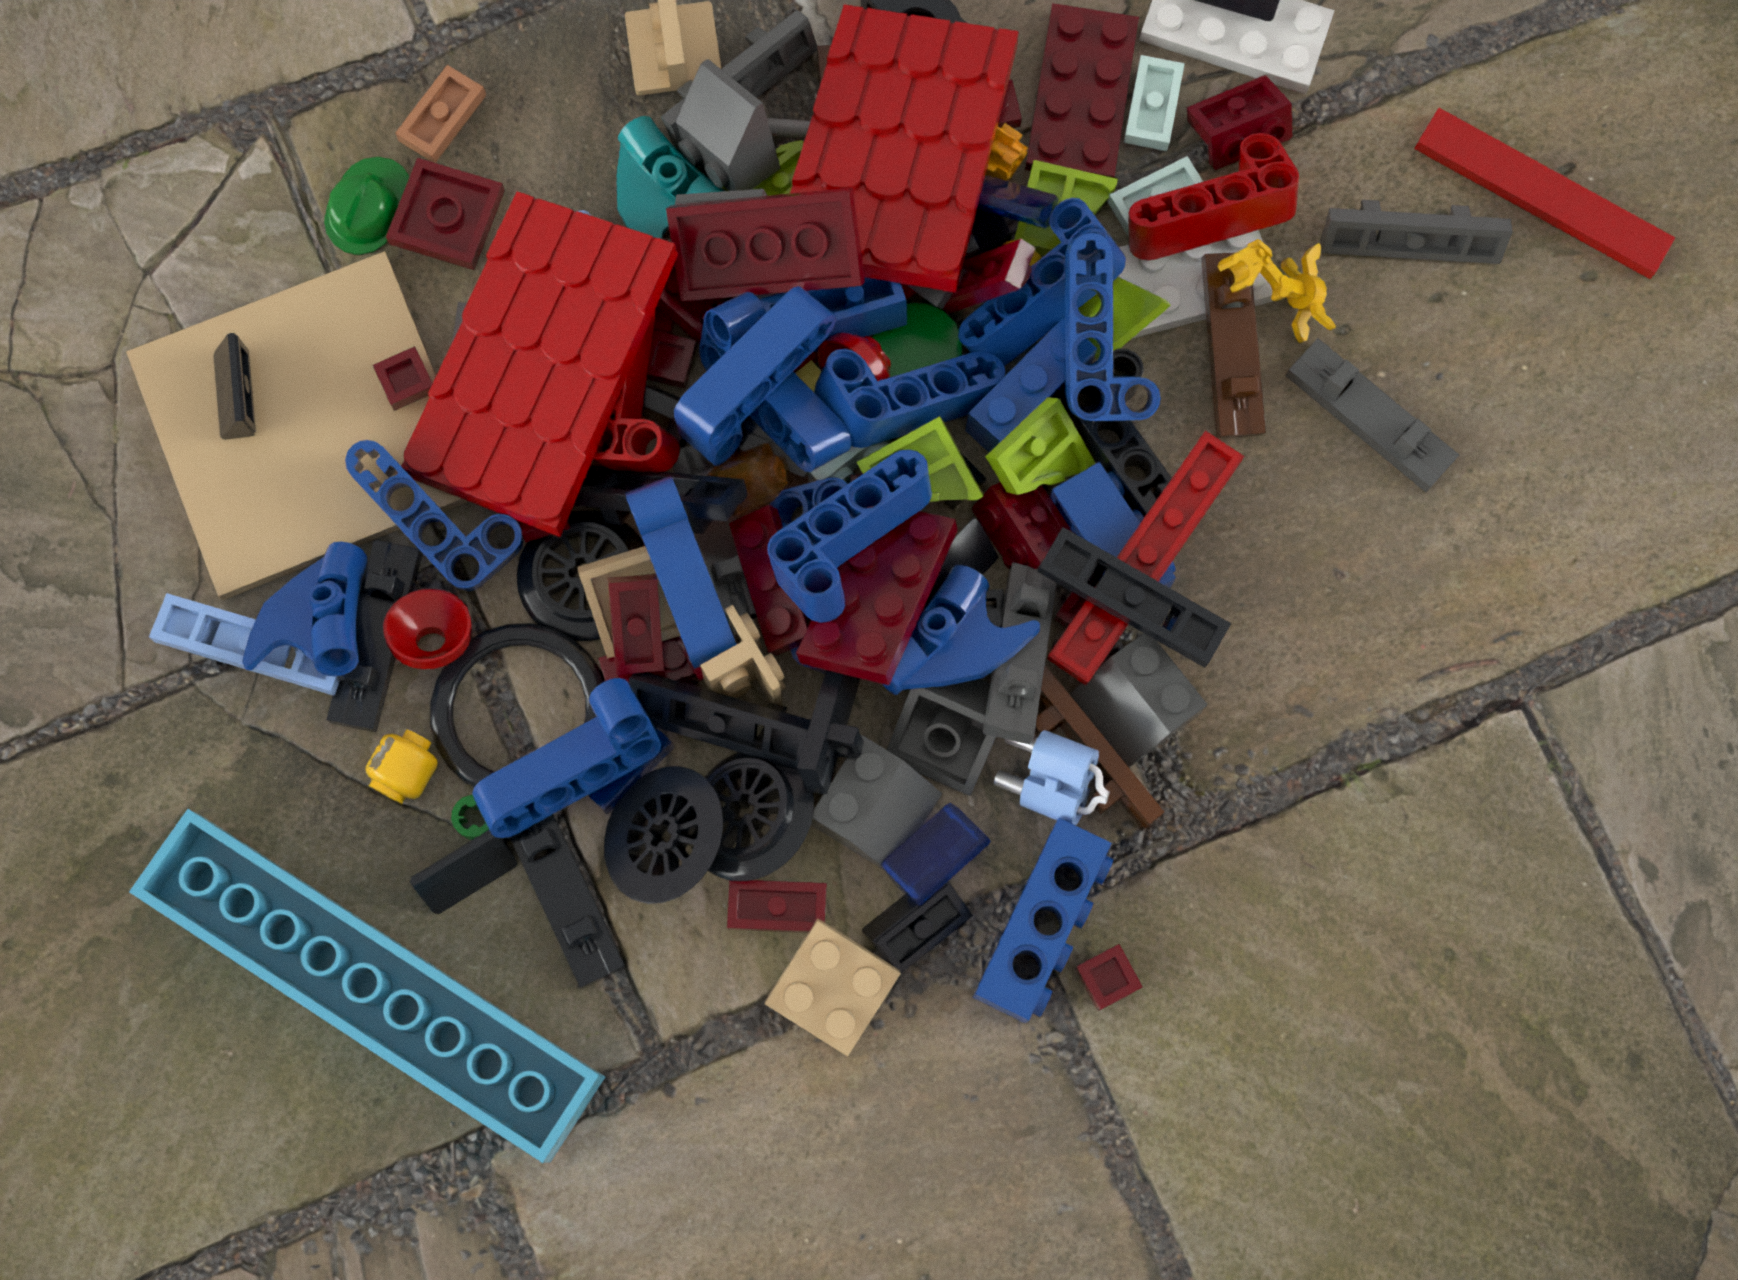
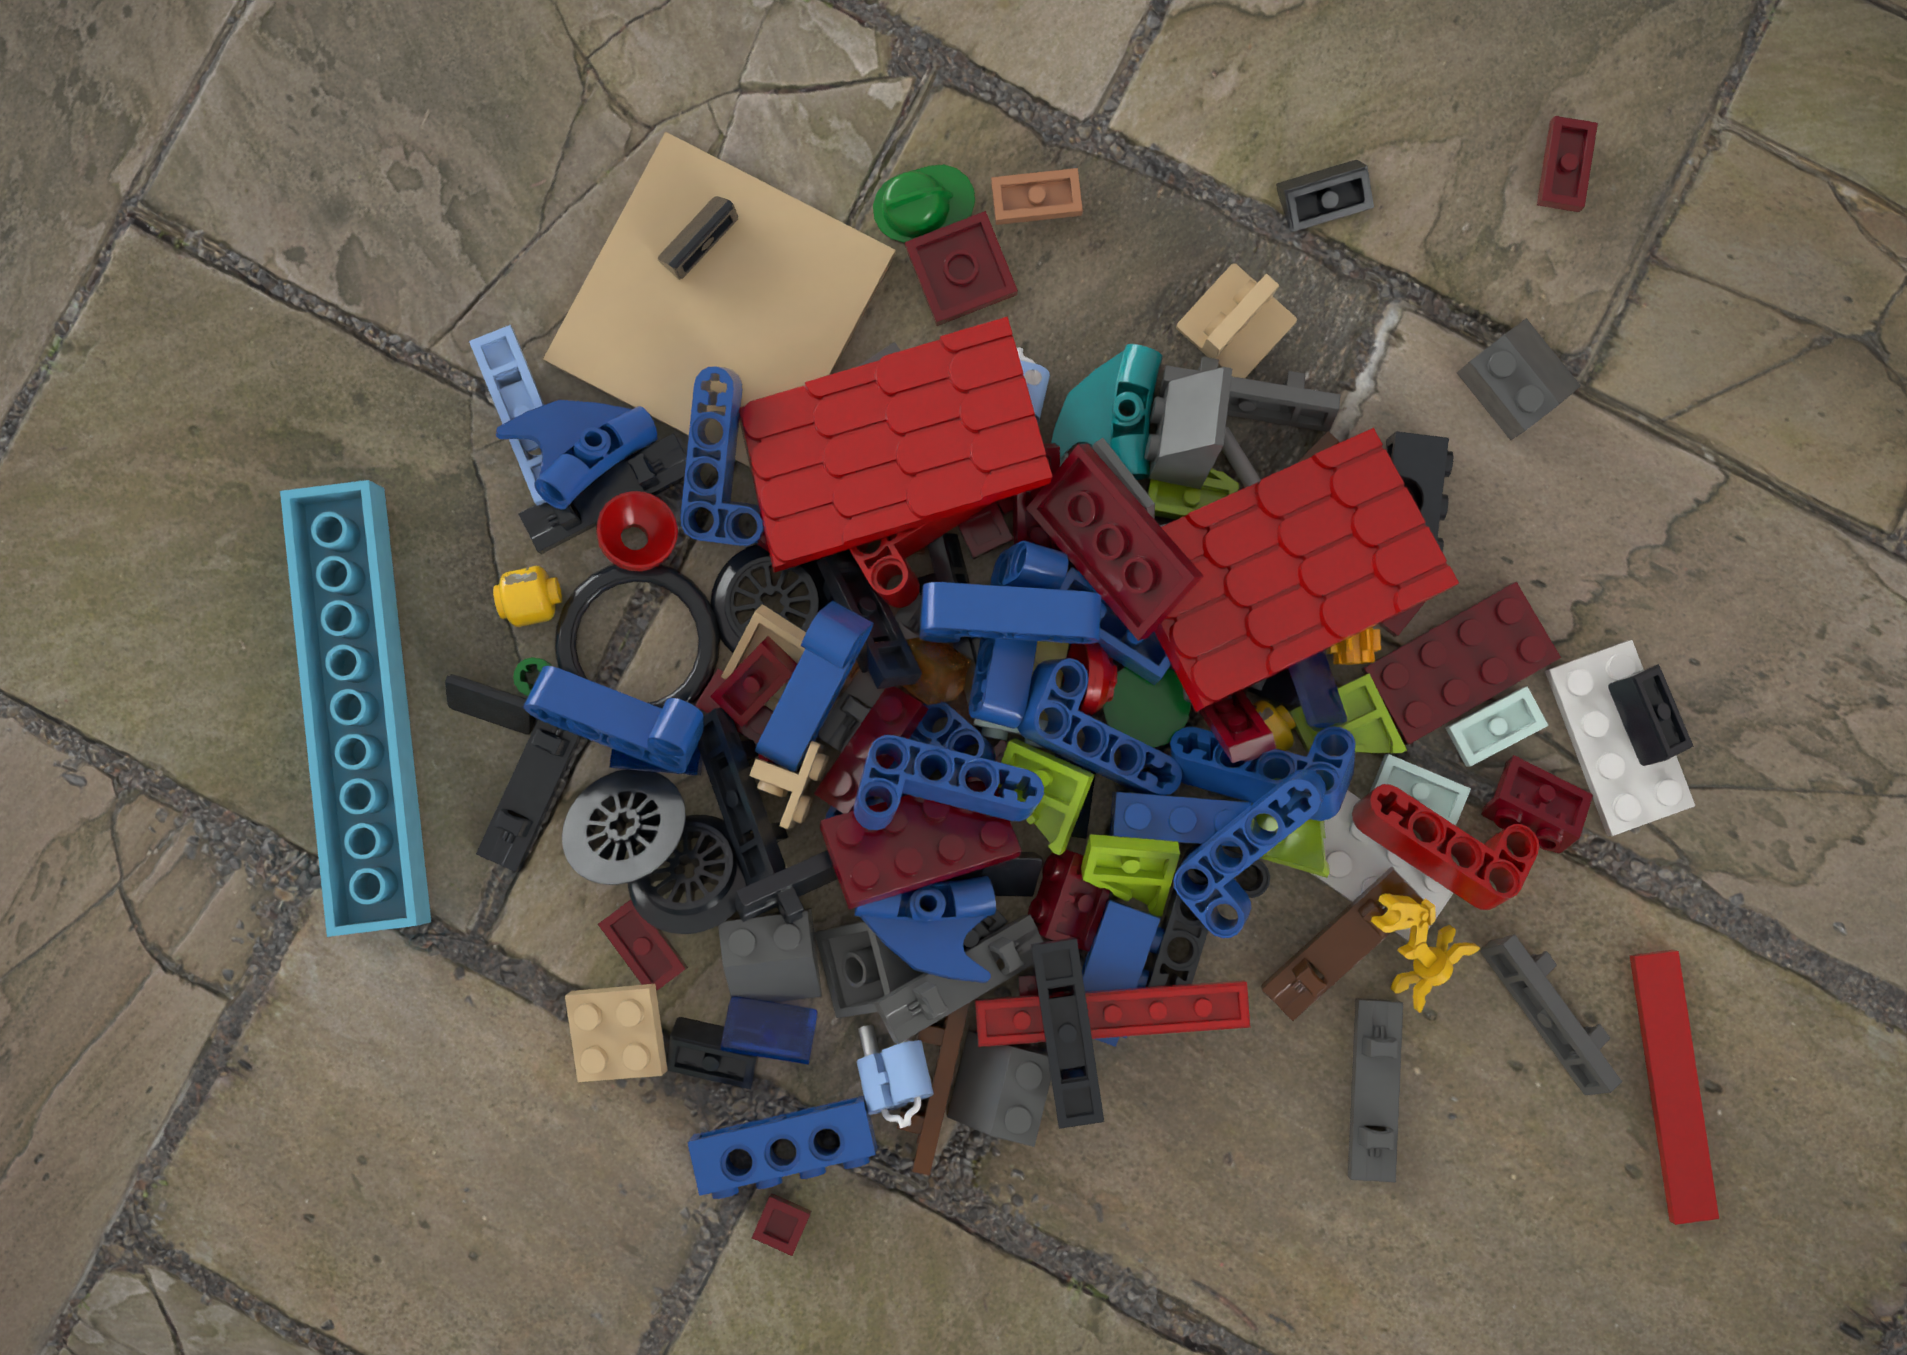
camera: 60 degrees right, 10 degrees up
dark red plate [372,346,433,411] -> none

